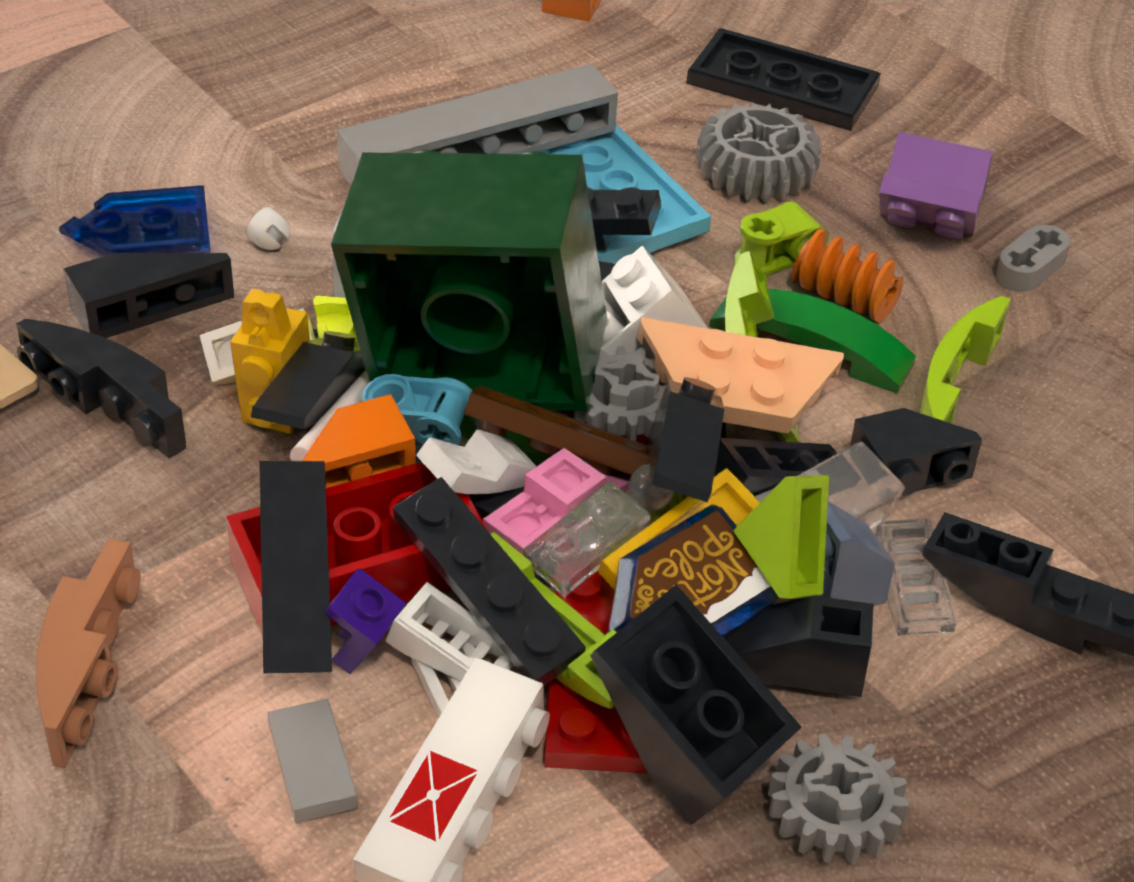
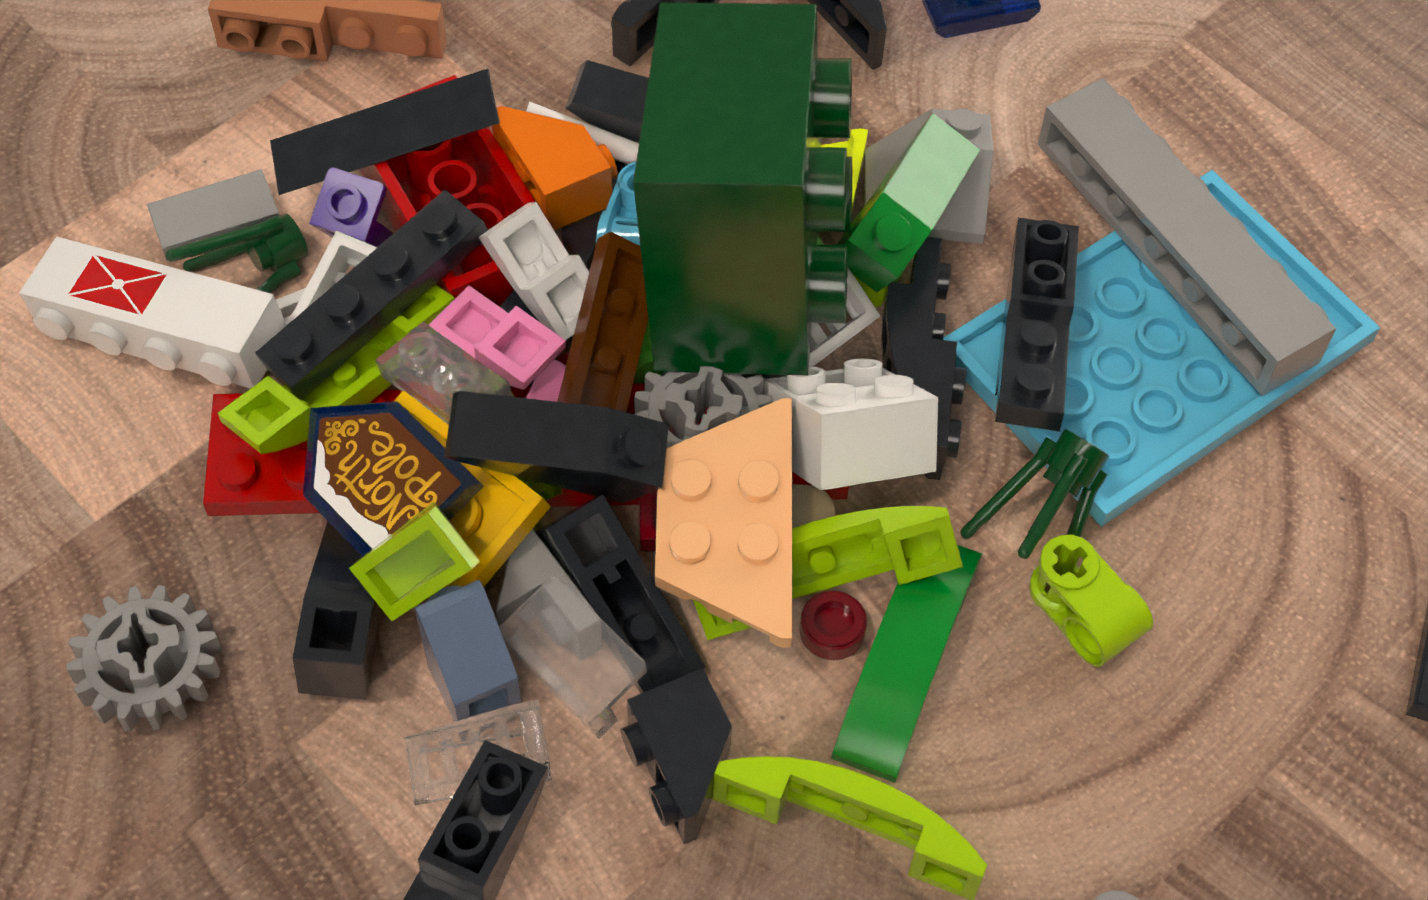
camera: 85 degrees right, 15 degrees up
white hinge [246,207,290,251] -> none
black slope [590,584,802,825] -> none
light grey gear [696,102,821,203] -> none
orange piece [791,228,903,323] -> none
medium lavender bracket [879,132,993,239] -> none
none -> dark green plant [165,213,308,294]
none -> dark green plant [960,429,1110,559]

